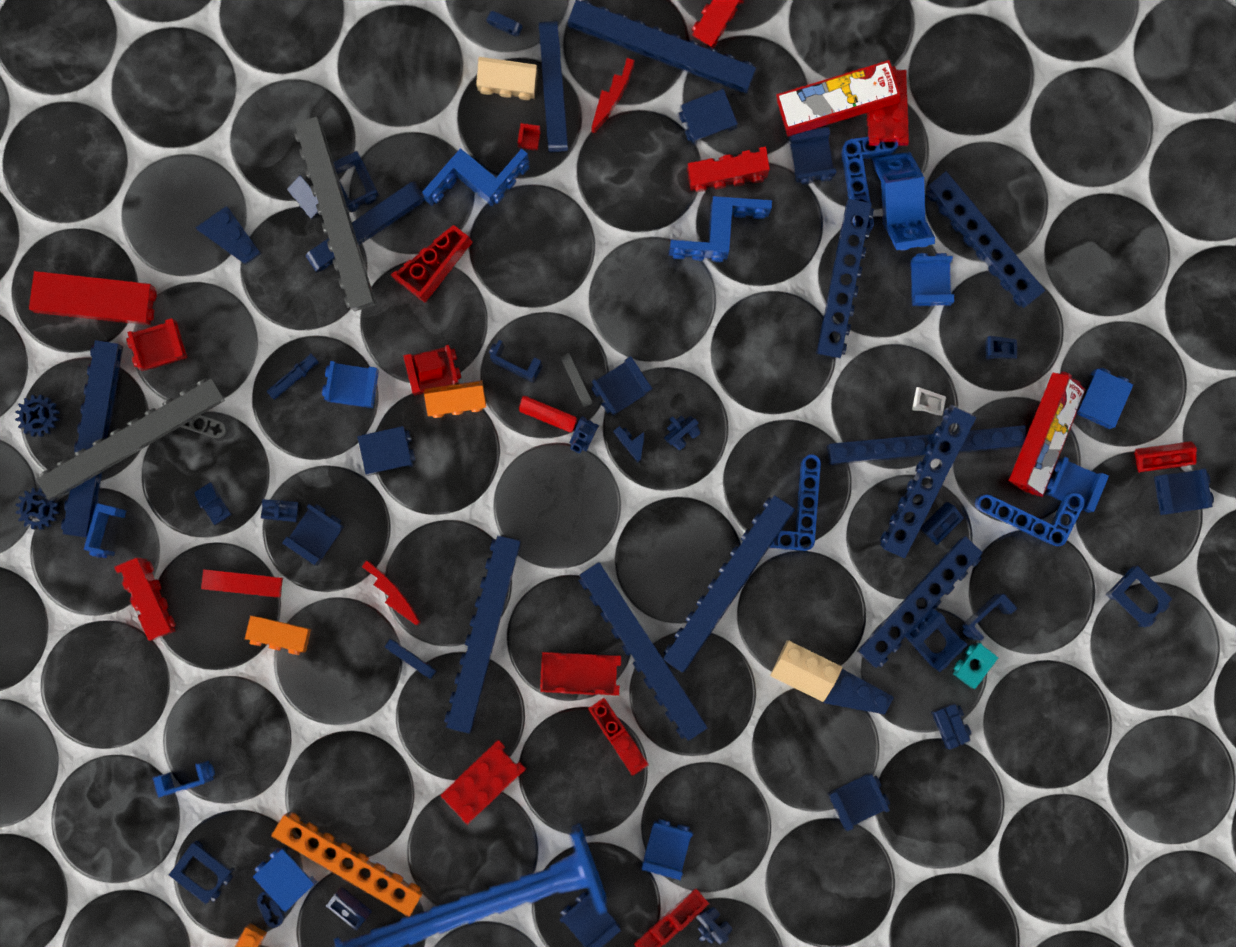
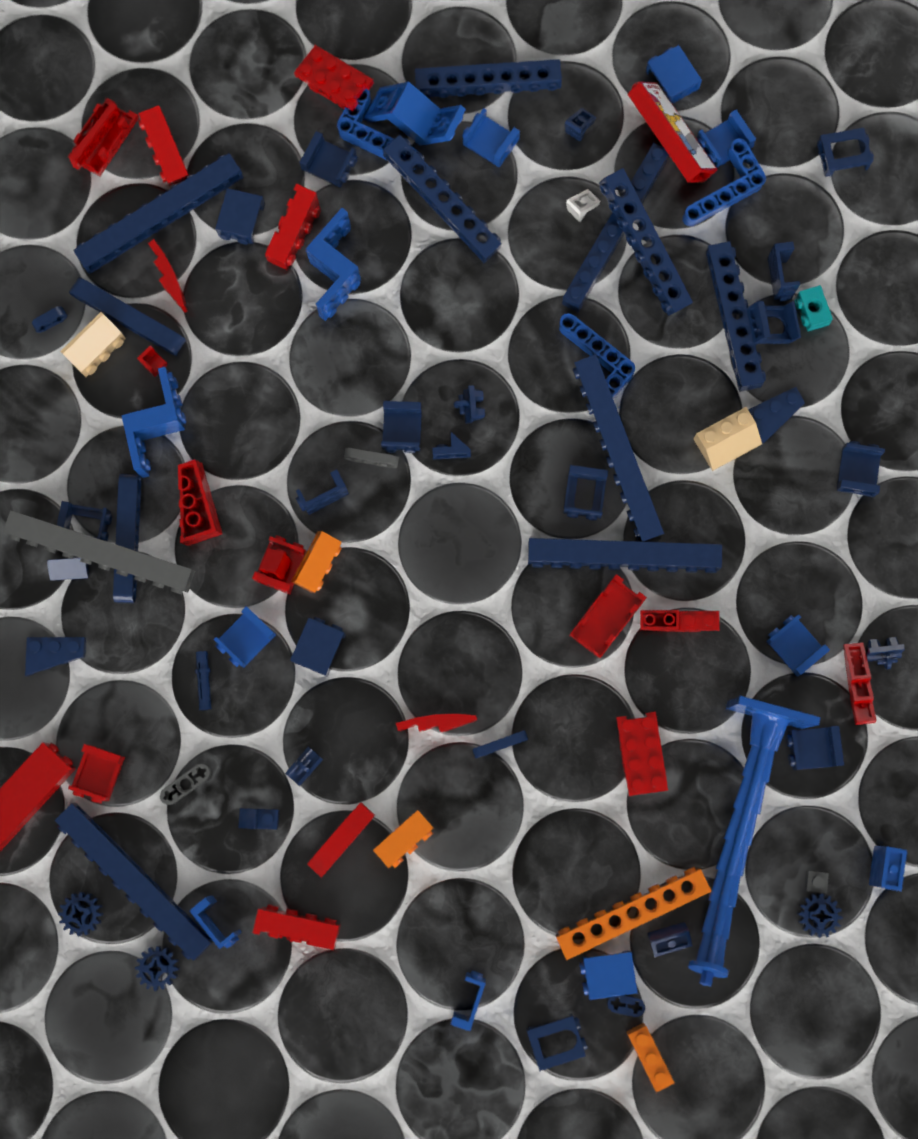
camera: 45 degrees left, 5 degrees down
dark grey brick [36,378,225,501] -> none
dark blue panel [282,504,344,566] -> none
dark blue brick [444,535,521,734] -> none
red slope [519,396,577,433] -> none
dark blue hips [569,416,599,453] -> none
brick [776,60,903,136] -> none
dark blue slope [920,502,964,545] -> none
dark blue brick [931,703,972,749] -> none
red slope [1135,441,1197,472] -> none
dark blue panel [1154,469,1214,515] -> none
none -> dark blue panel [563,465,608,521]

